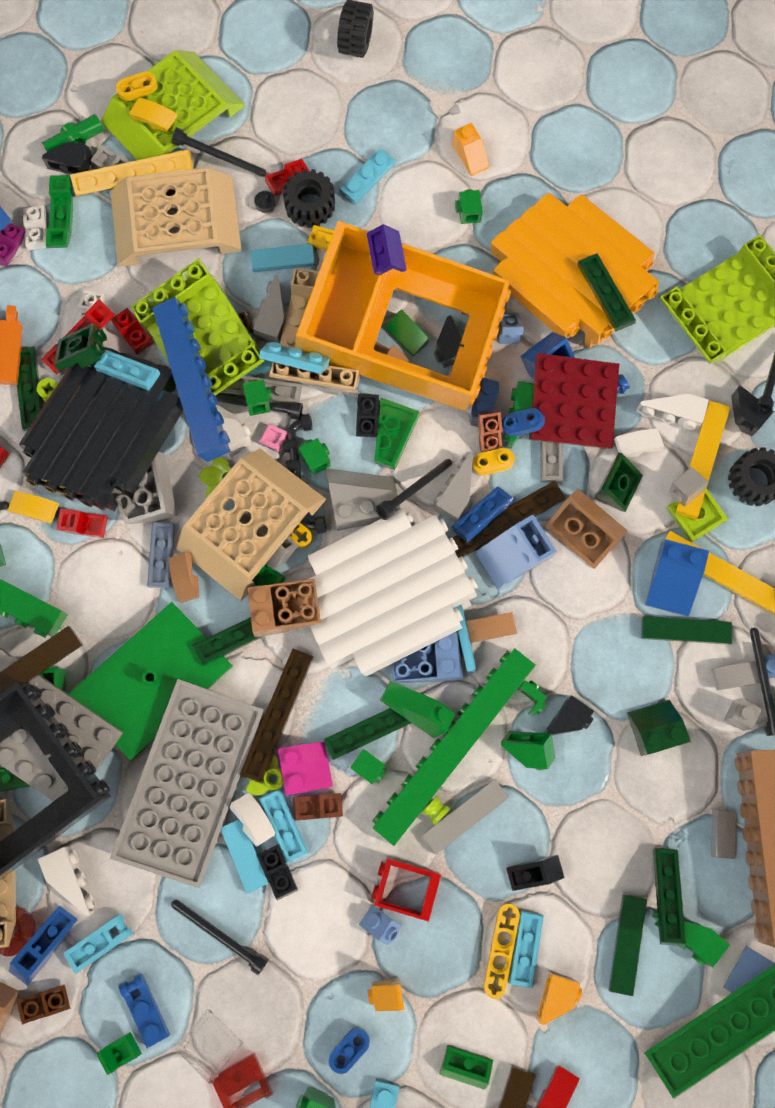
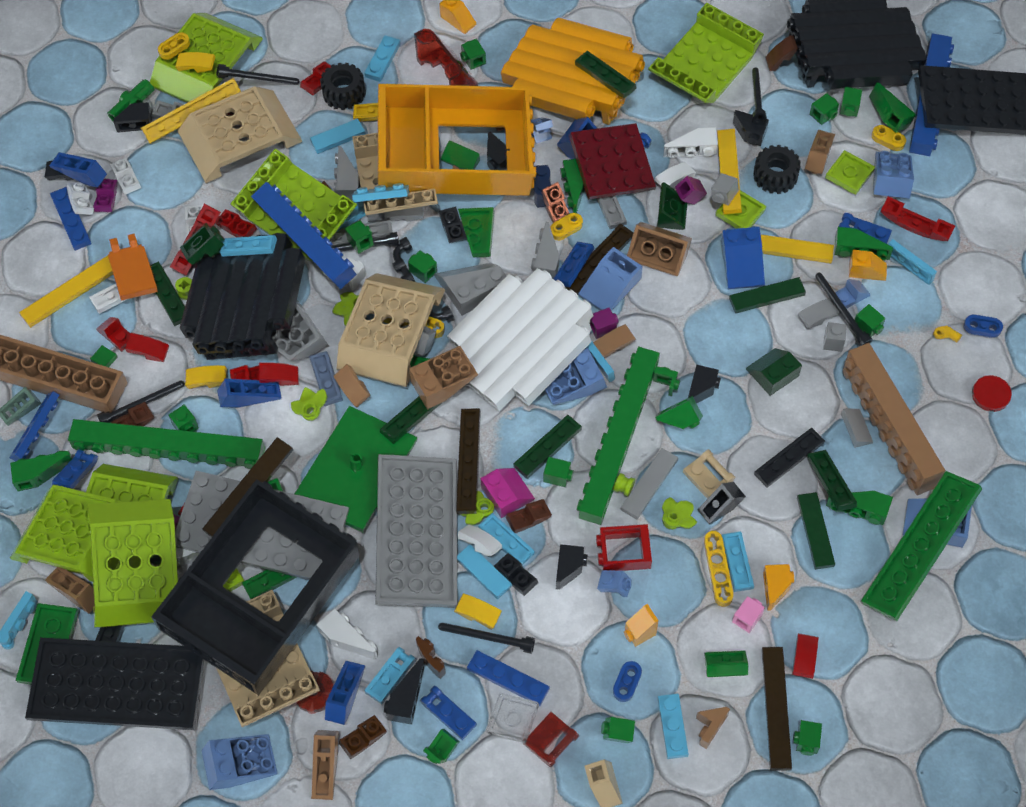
camera: 15 degrees left, 15 degrees down
green slope [46,175,73,248] -> none
black tile [254,191,275,213] -> none
bright pink tile [259,423,288,453] -> none
dark purple panel [366,224,407,276] -> none
black piece [375,459,452,520] -> none
green slope [380,681,456,738] -> none
blue plate [502,408,545,437] -> none
none -> blue slope [217,379,282,408]
none -> red slope [259,363,299,386]
none -> lime plate [291,387,327,421]
none -> black slope [384,658,425,725]
none -> clear red windscreen [414,29,478,86]
none -> reddish brown slope [416,636,446,679]
none -> yellow slope [454,593,502,629]
none -> blue plate [467,650,550,706]
none -> black slope [556,544,588,590]
none -> magenta brick [589,307,619,339]
none -> lime plate [662,497,697,529]
none -> magenta brick [675,176,707,205]
none -> tan plate [683,449,736,499]
none -> bright pink brick [732,596,765,633]
none -> black tile [754,427,825,488]

